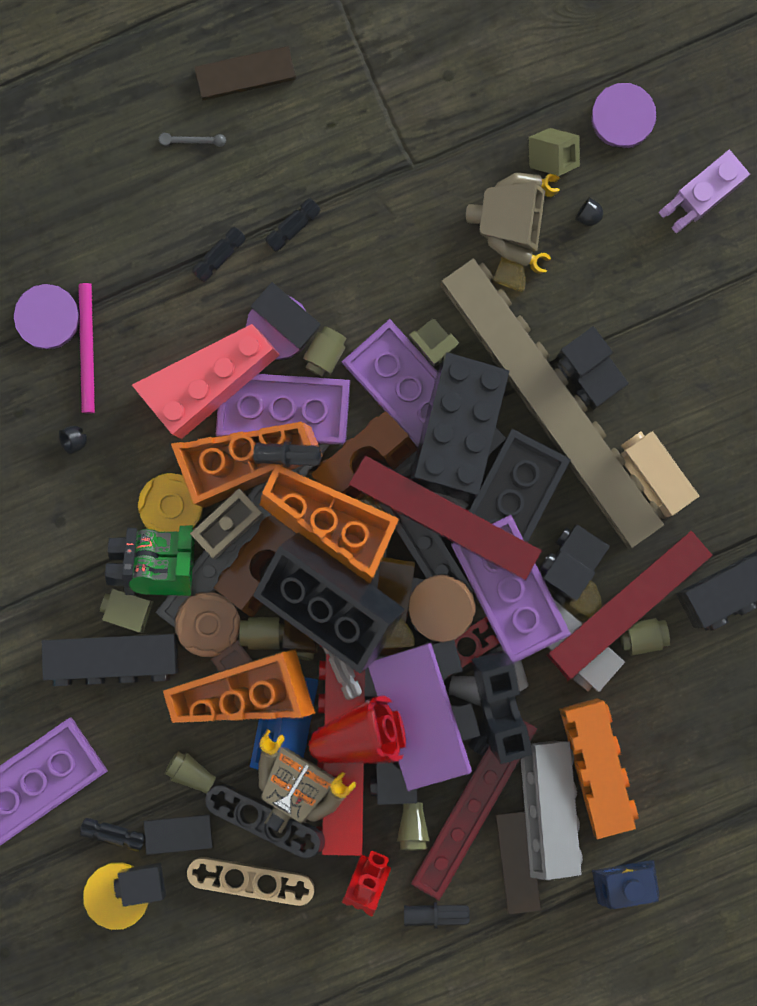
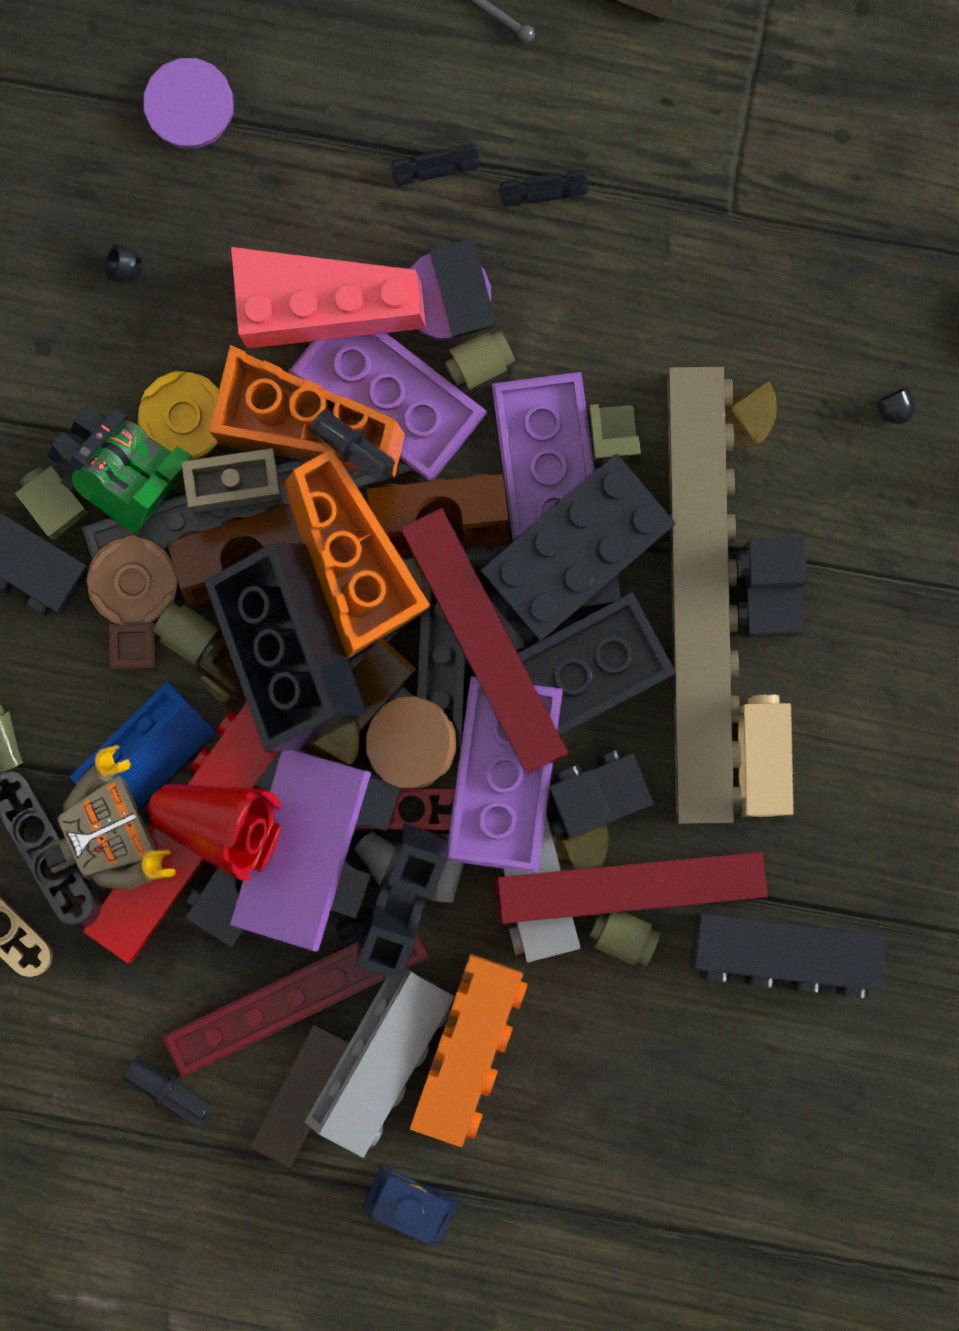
camera: 30 degrees right, 0 degrees up
dark pink bar [79,283,95,414] -> none
orange wedge [163,649,315,723] -> none
light grey axle [324,648,362,700] -> none
red hips [342,851,391,916] -> none
olive cone [397,802,430,851] -> none
dark tan torso [466,172,560,274] -> none
olive panel [529,128,580,176] -> none

